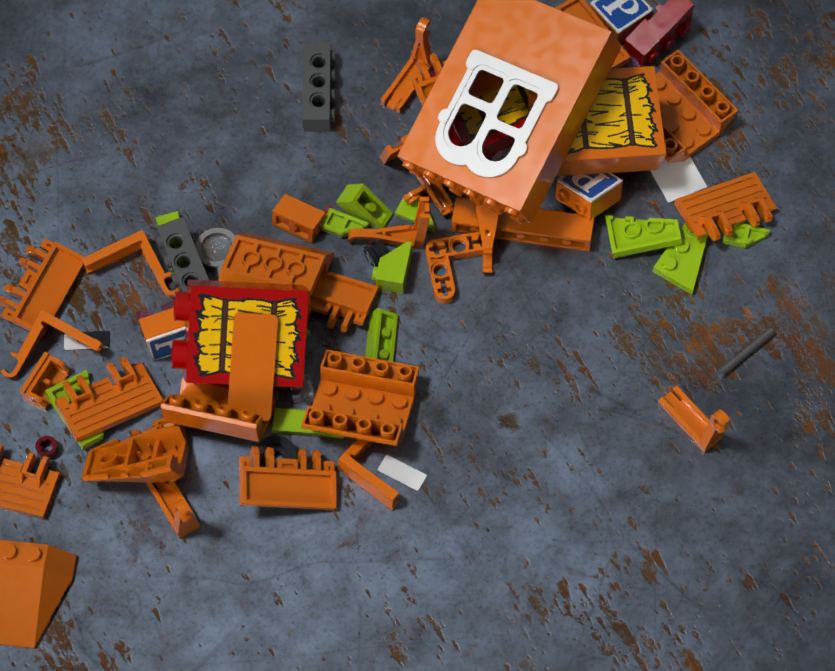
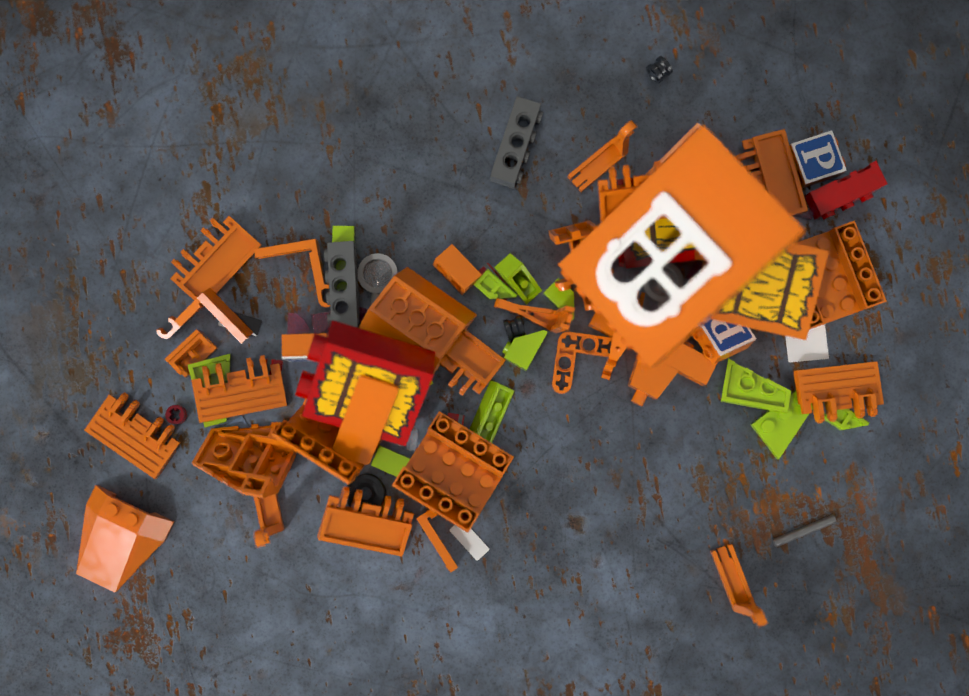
camera: 20 degrees right, 20 degrees up
none -> orange torso [628,354,678,407]

